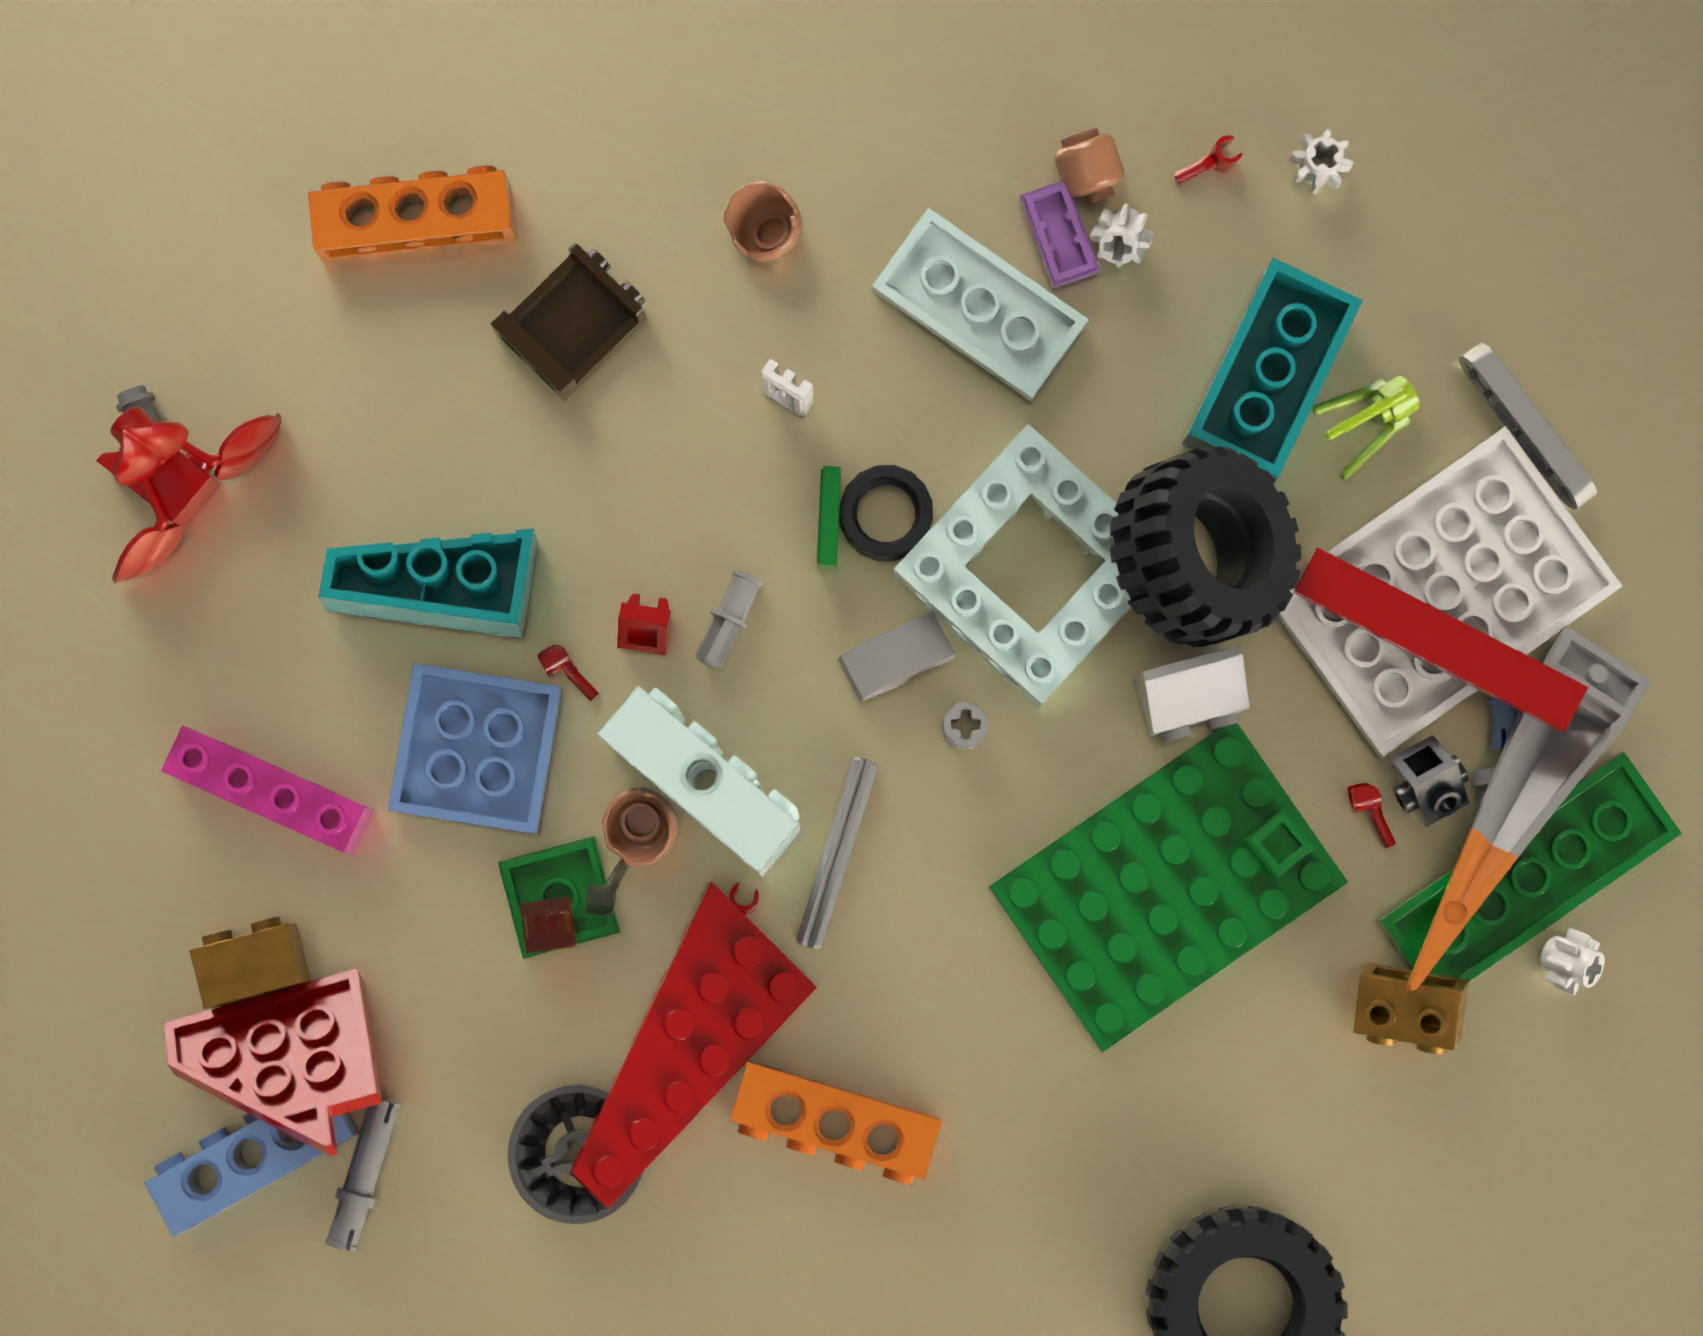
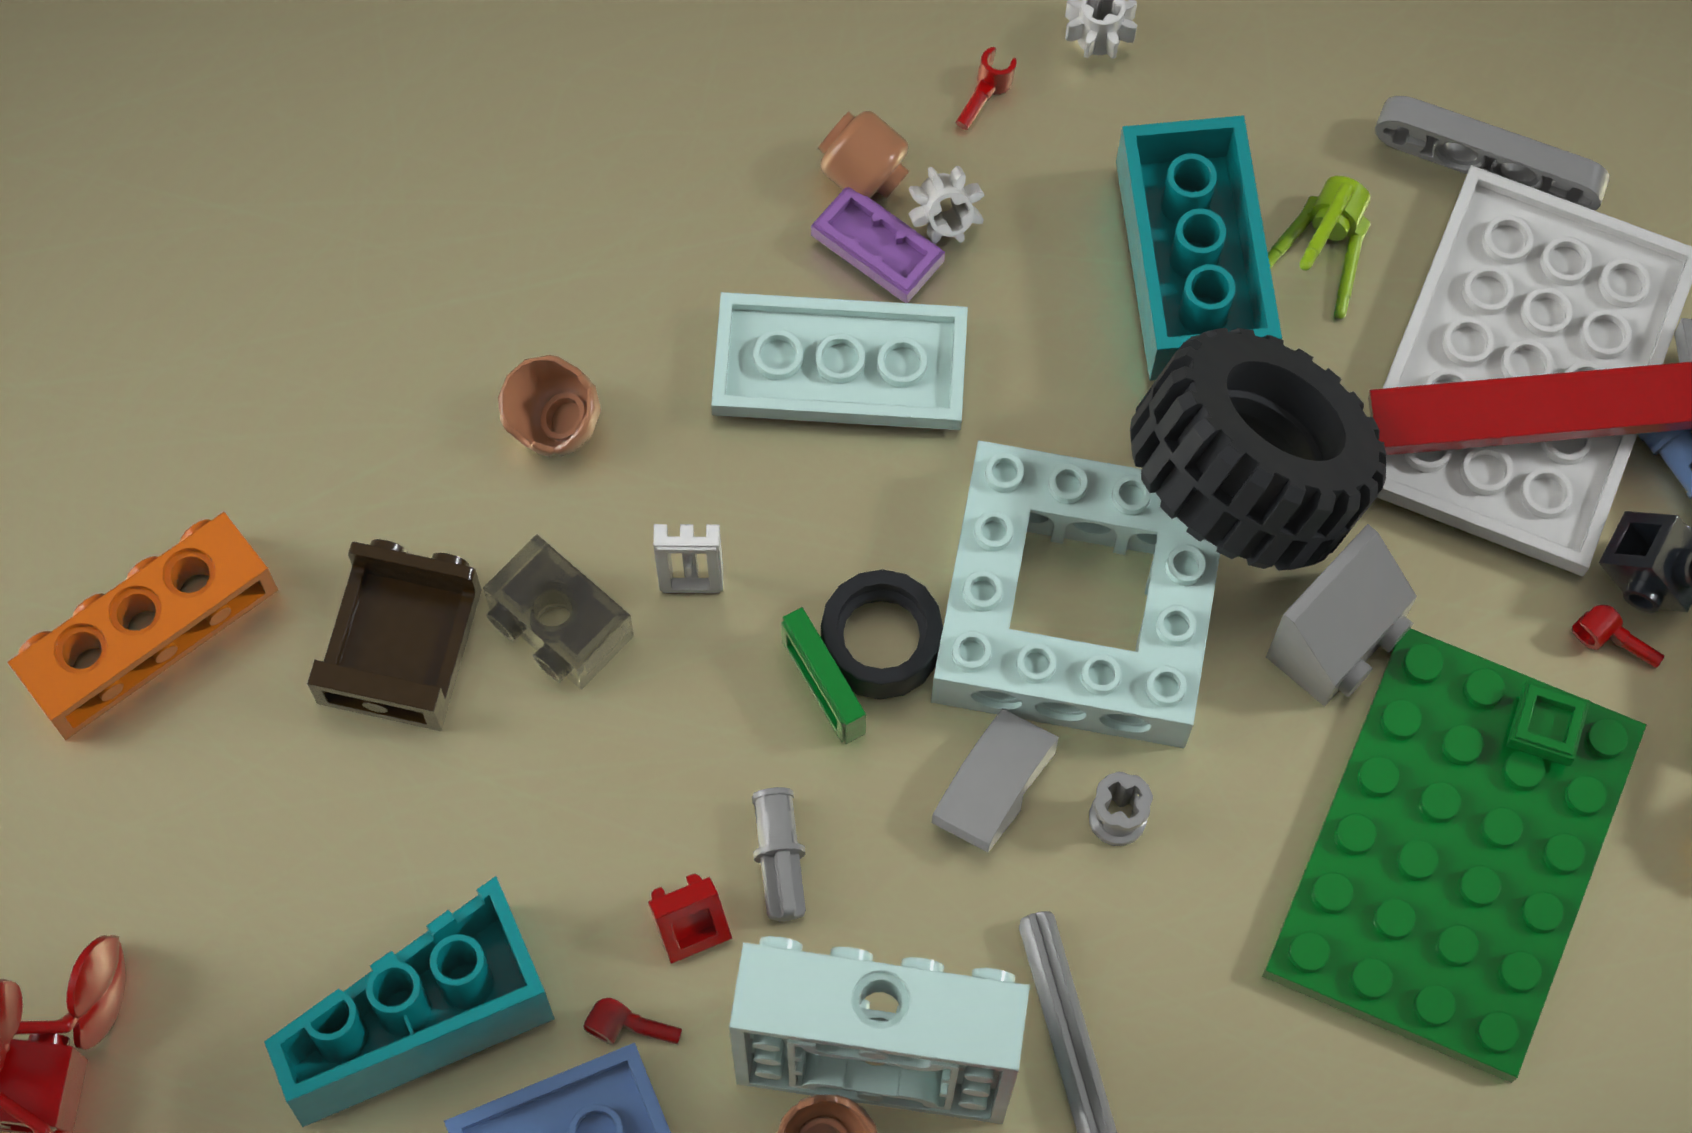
camera: 30 degrees left, 15 degrees down
none -> clear smoke brick [483,534,634,690]

